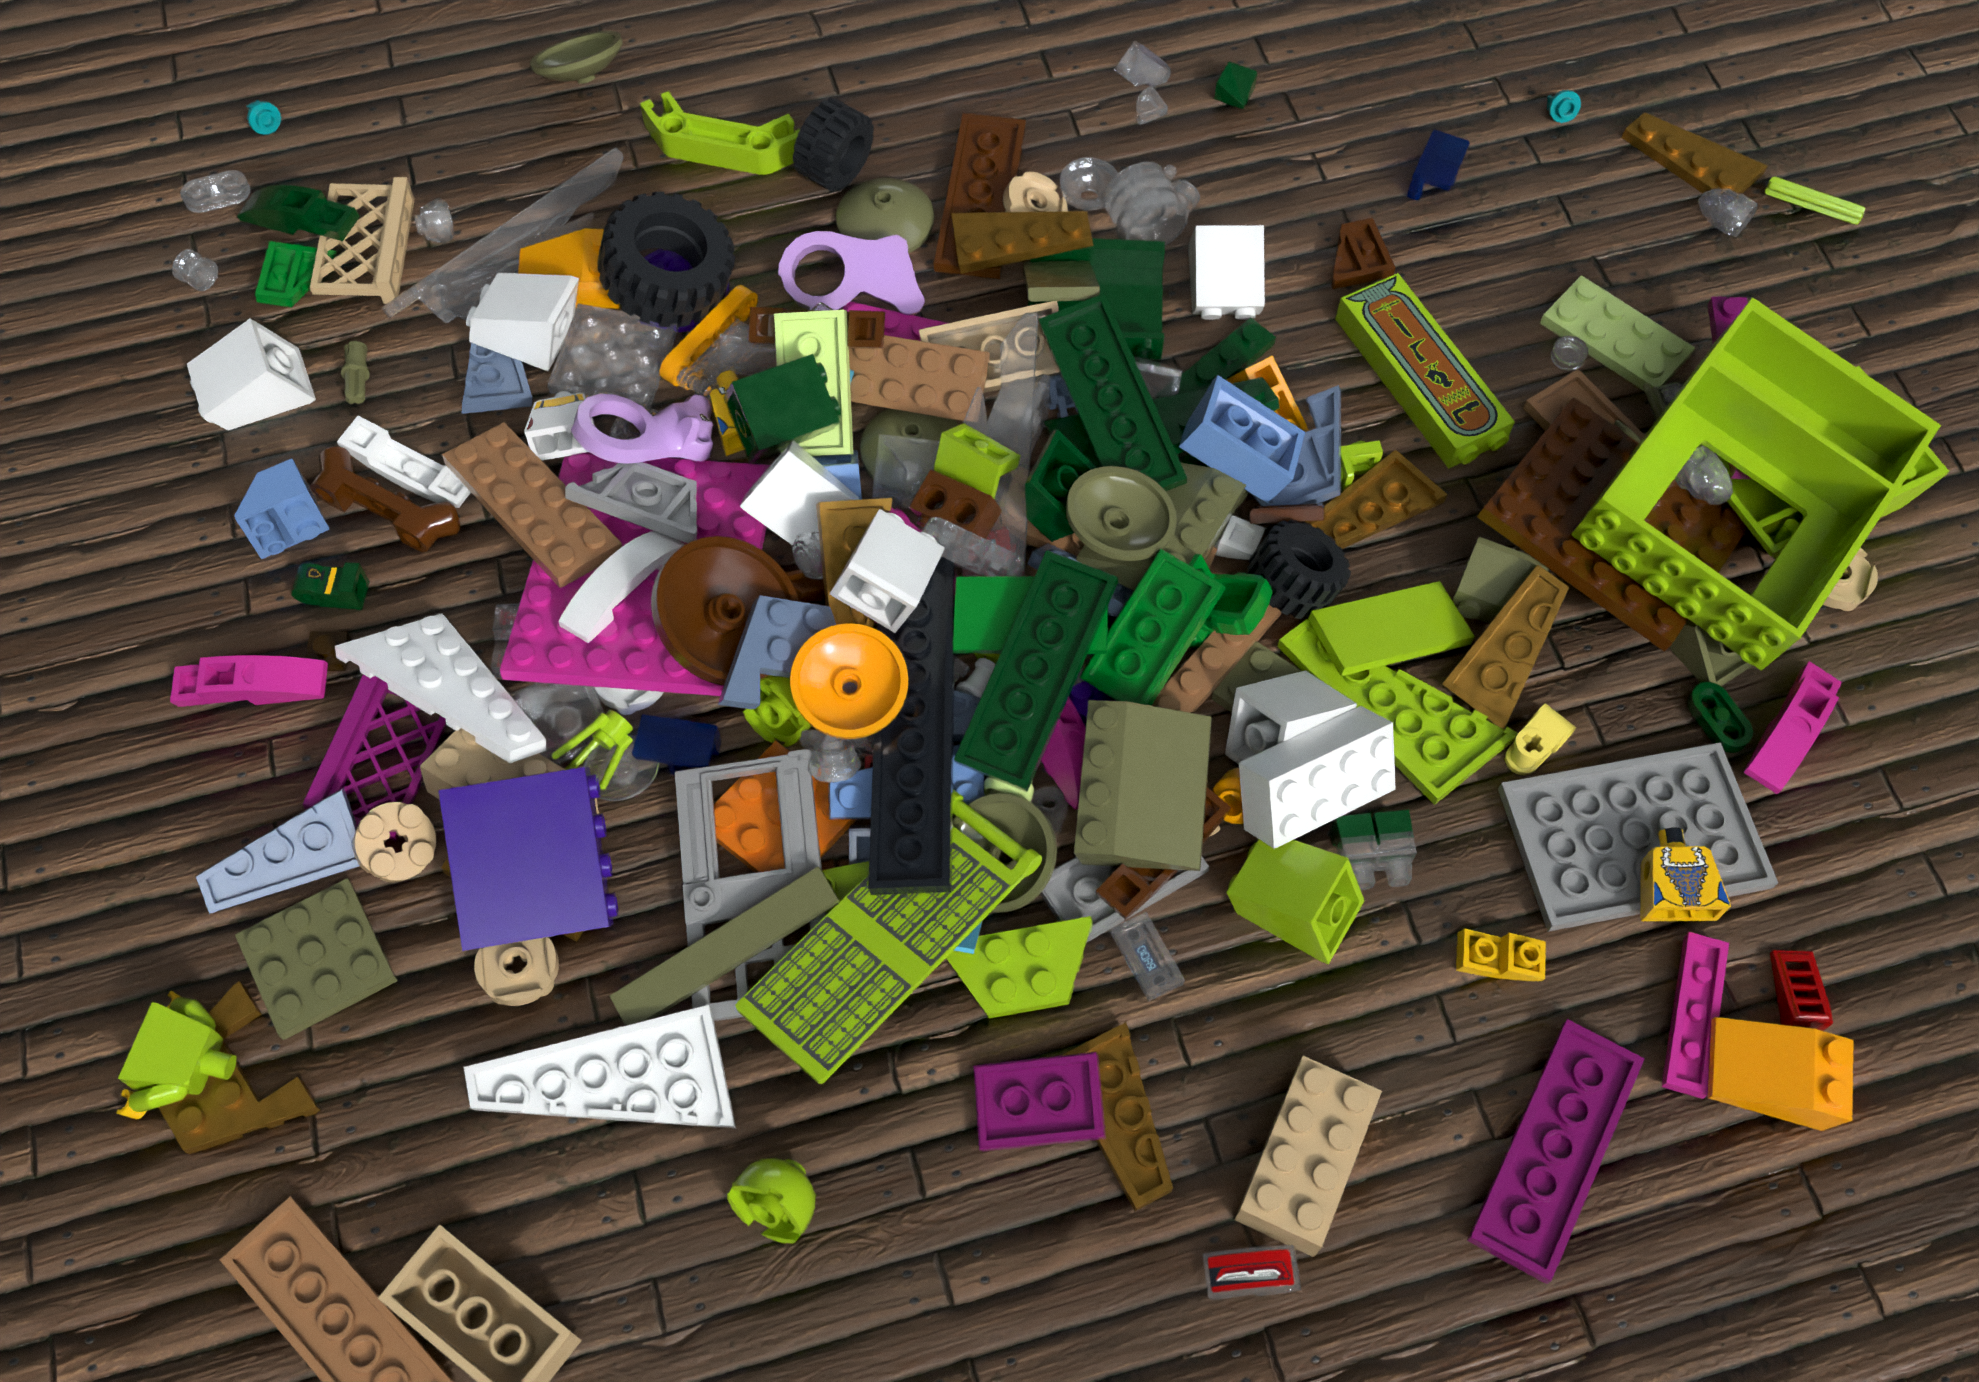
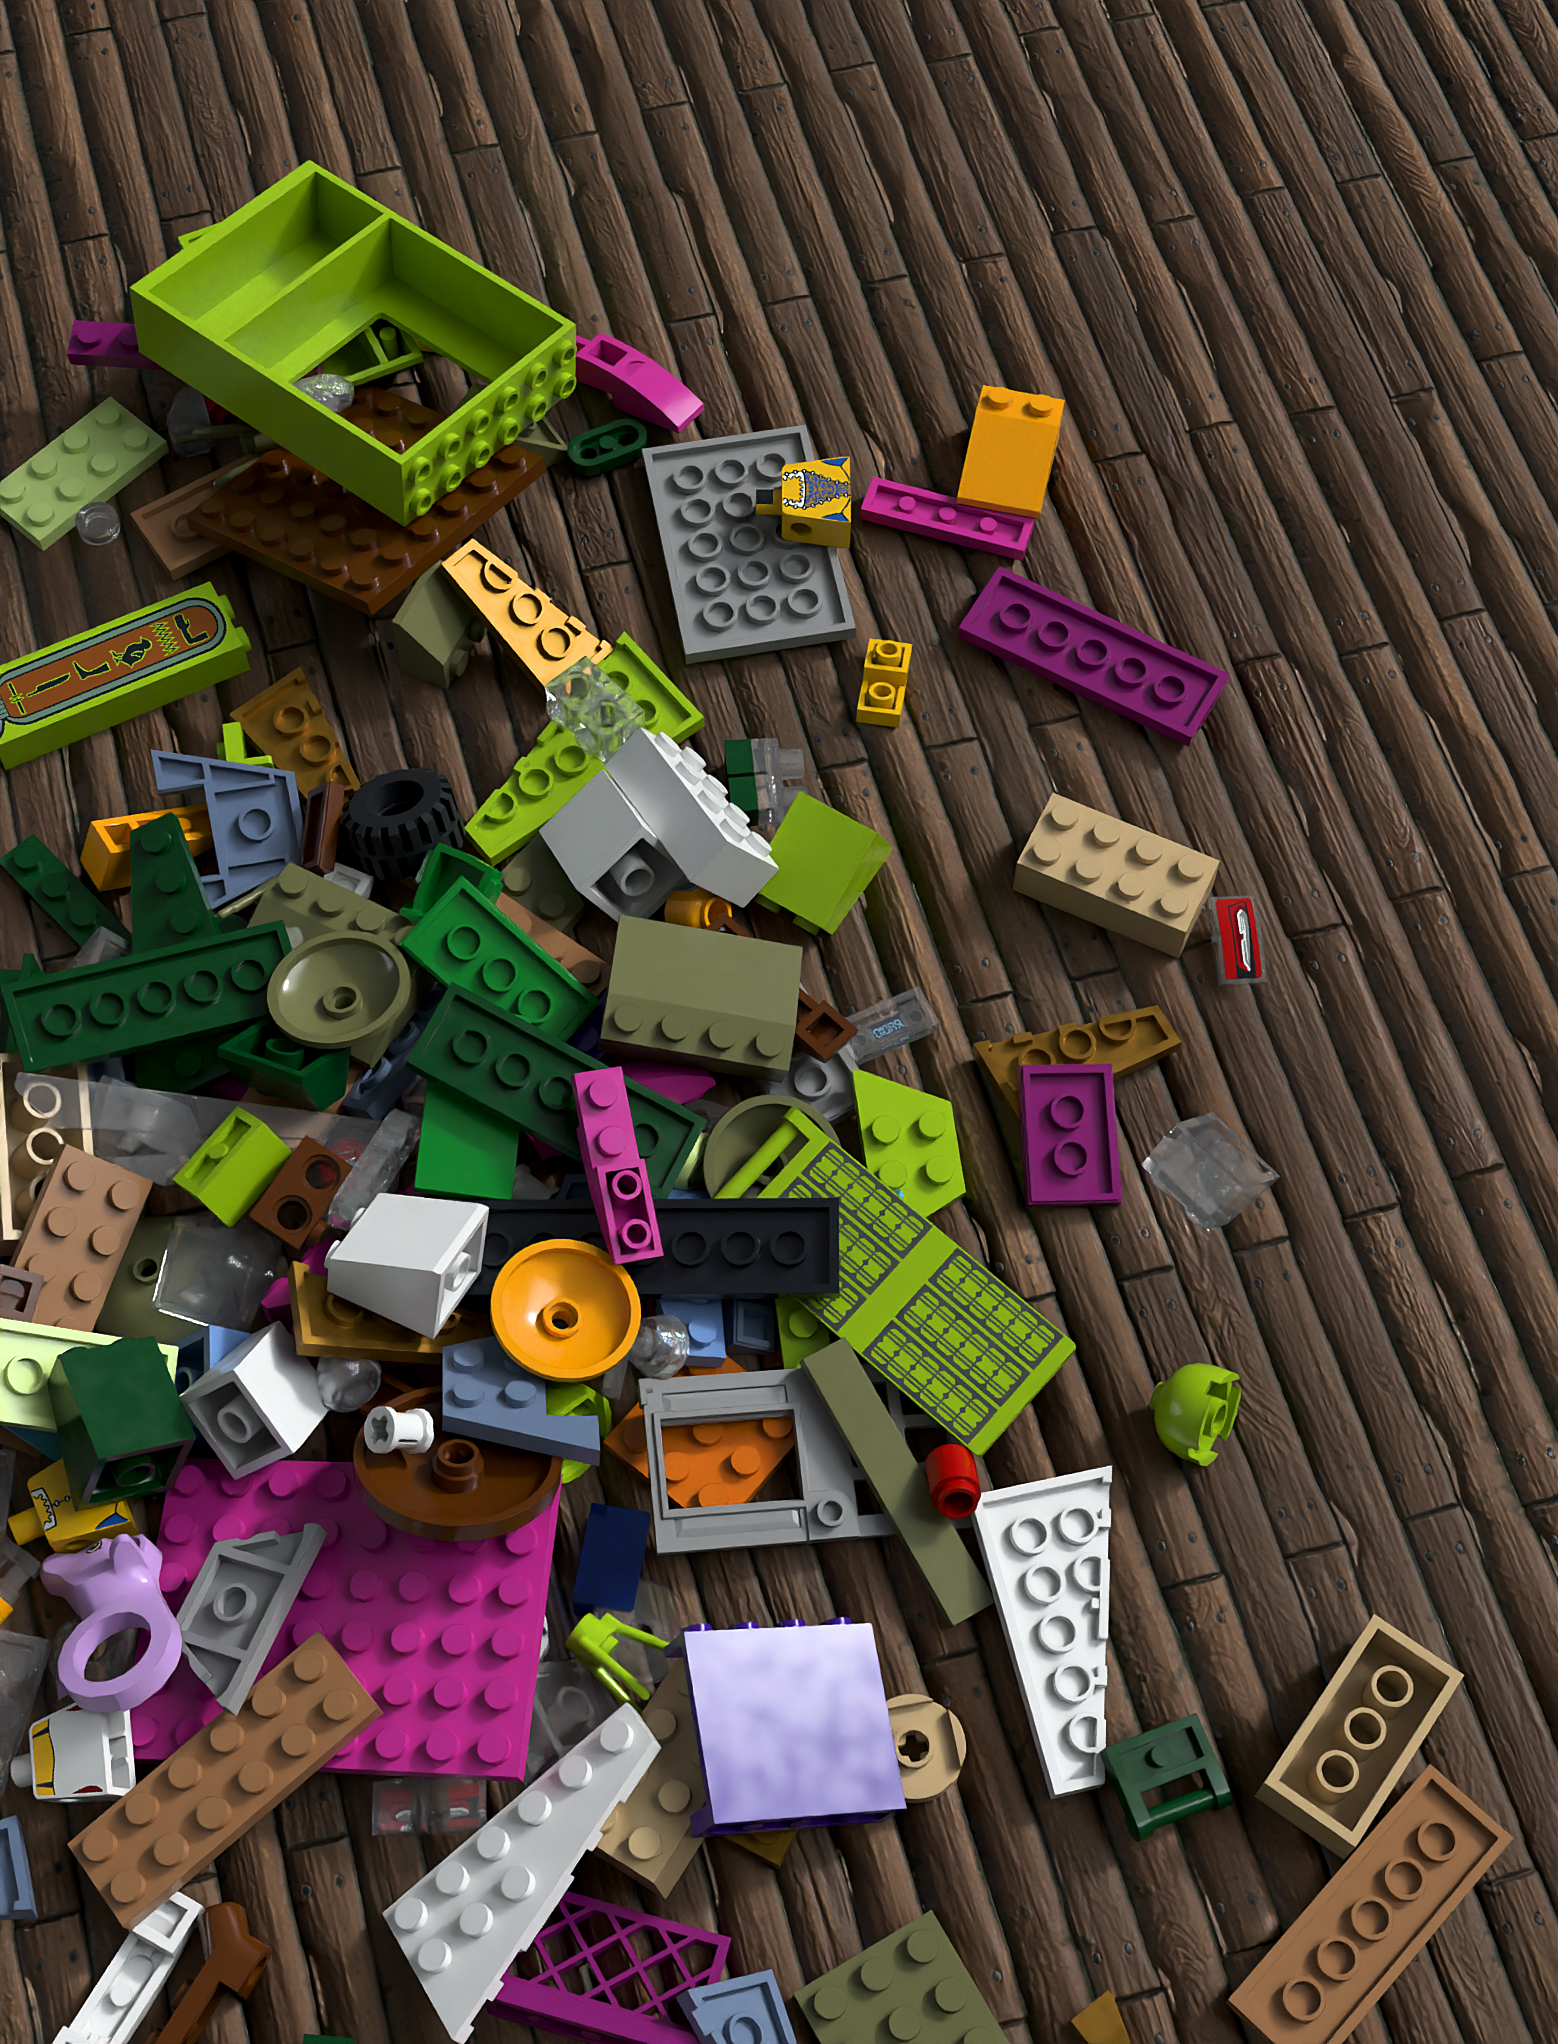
camera: 90 degrees left, 0 degrees up
tan plate [352,802,436,882] -> none
white slope [558,531,686,643] -> none
medium blue slope [1179,375,1305,503] -> none
lime tile [1308,581,1475,676] -> none
light yellow piece [1505,703,1576,776] -> none
red slope [1770,950,1833,1031] -> none
none -> white bush [364,1406,434,1455]
none -> clear brick [545,655,645,764]
none -> dark pink slope [570,1066,664,1265]
none -> red brick [925,1444,981,1519]
none -> dark green plate [1099,1713,1232,1842]
none -> clear slope [1141,1112,1280,1231]

